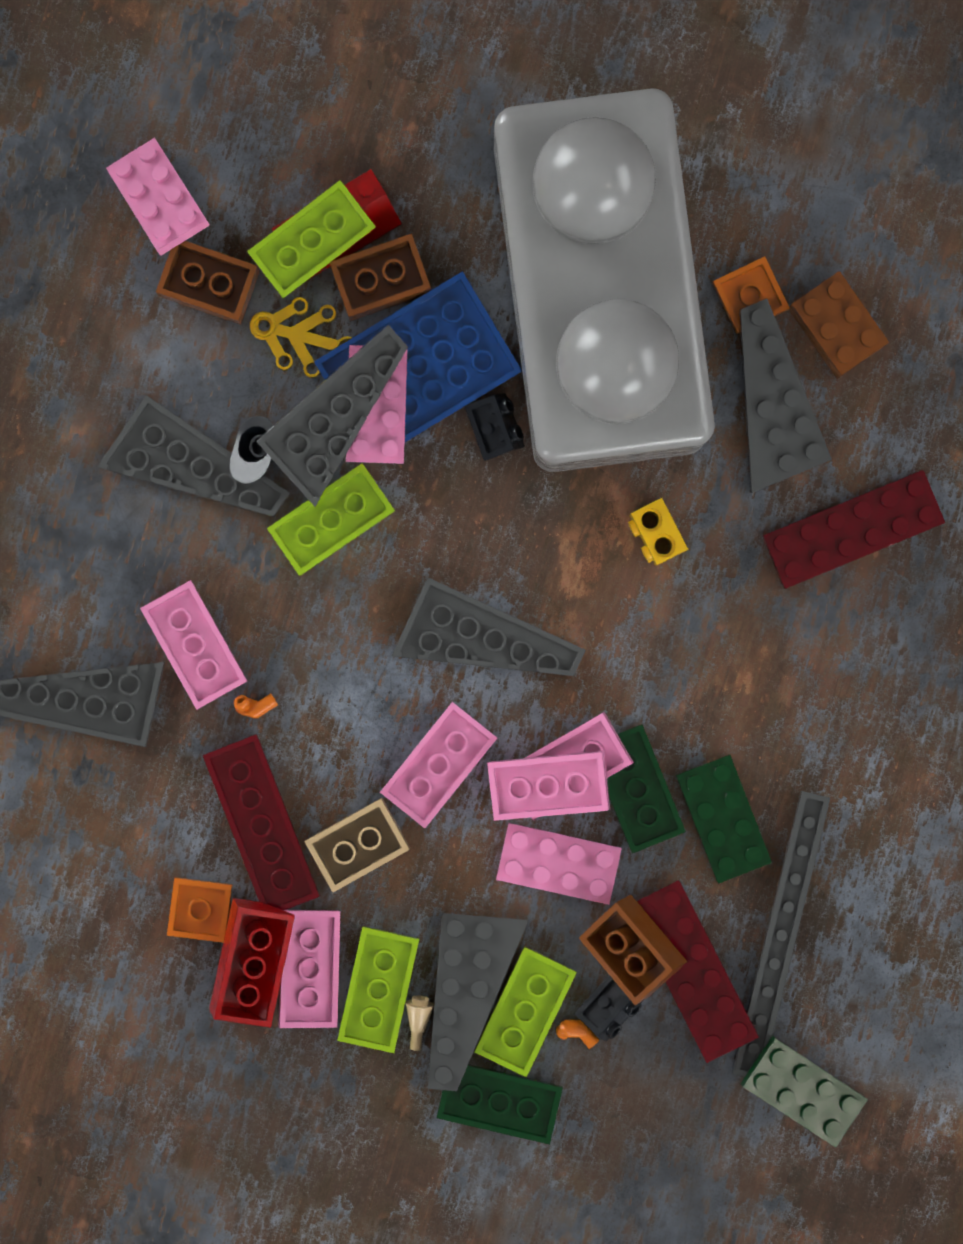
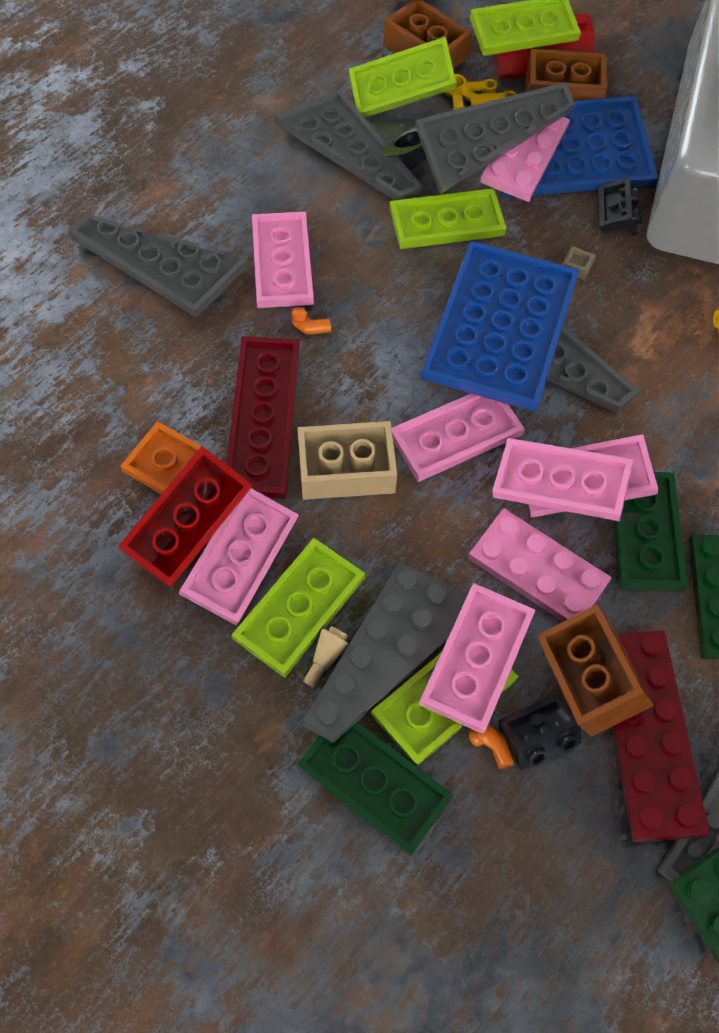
camera: 25 degrees right, 25 degrees down
none -> lime plate [349,37,457,118]
none -> bright pink plate [419,583,535,734]
none -> blue plate [421,241,579,412]
none -> dark tan tile [562,246,597,281]

